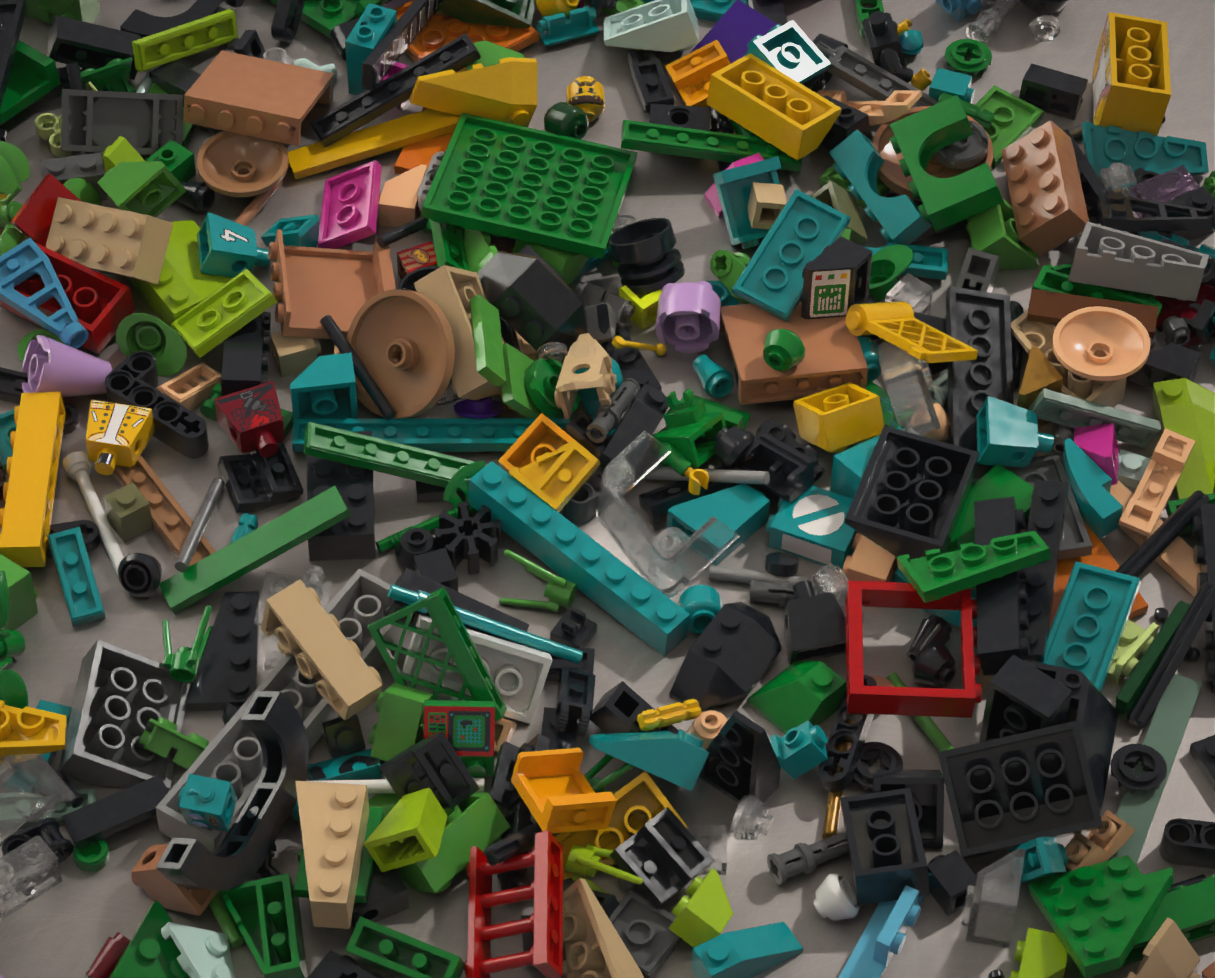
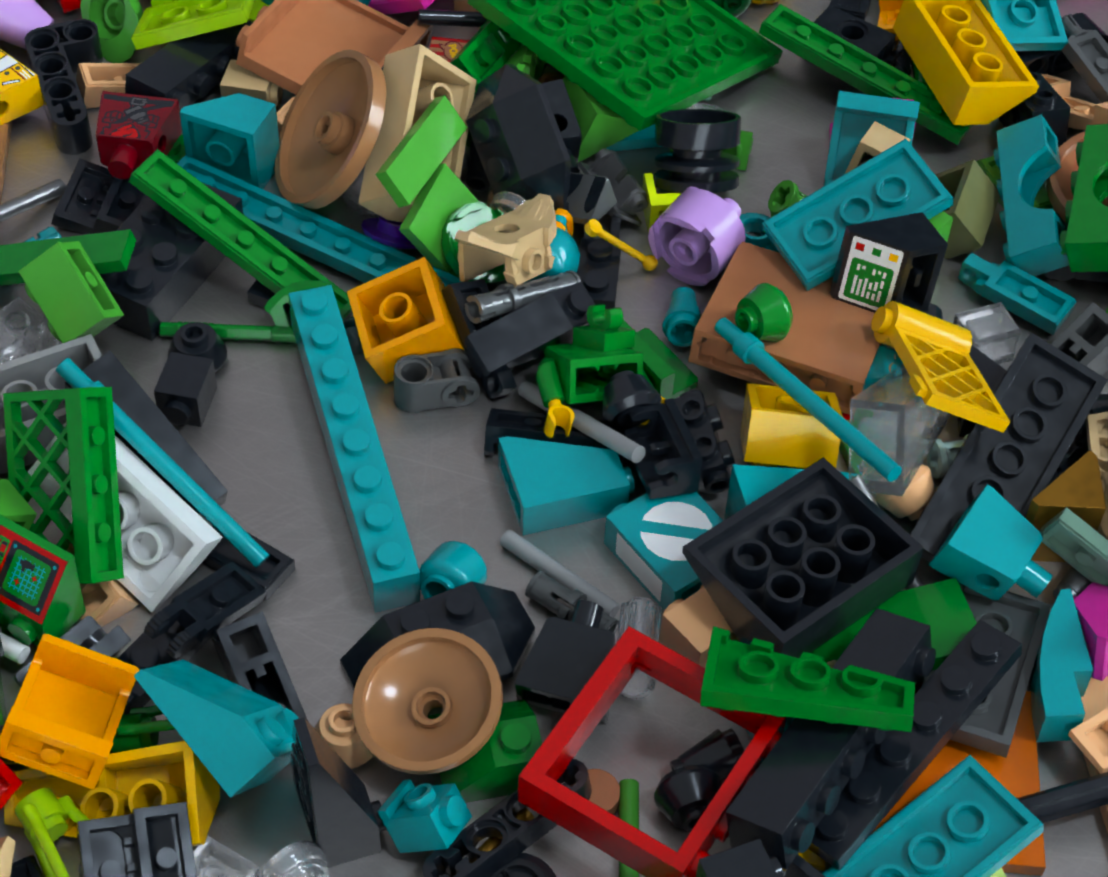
camera: 30 degrees right, 0 degrees up
black bar [320,315,397,420] -> none
black gear [435,502,502,575] -> none
bright green plant [499,549,577,613] -> none
yellow wing [508,440,601,512] -> none
black tile [550,608,597,648] -> none
clear windscreen [596,431,739,598] -> none
yellow axle [637,699,701,731] -> none
black tile [765,552,799,577] -> none
green piece [869,244,914,303] -> none
none -> bright green brick [18,241,124,343]
none -> medium nougat dish [352,628,503,775]
none -> teal bar [714,317,902,482]

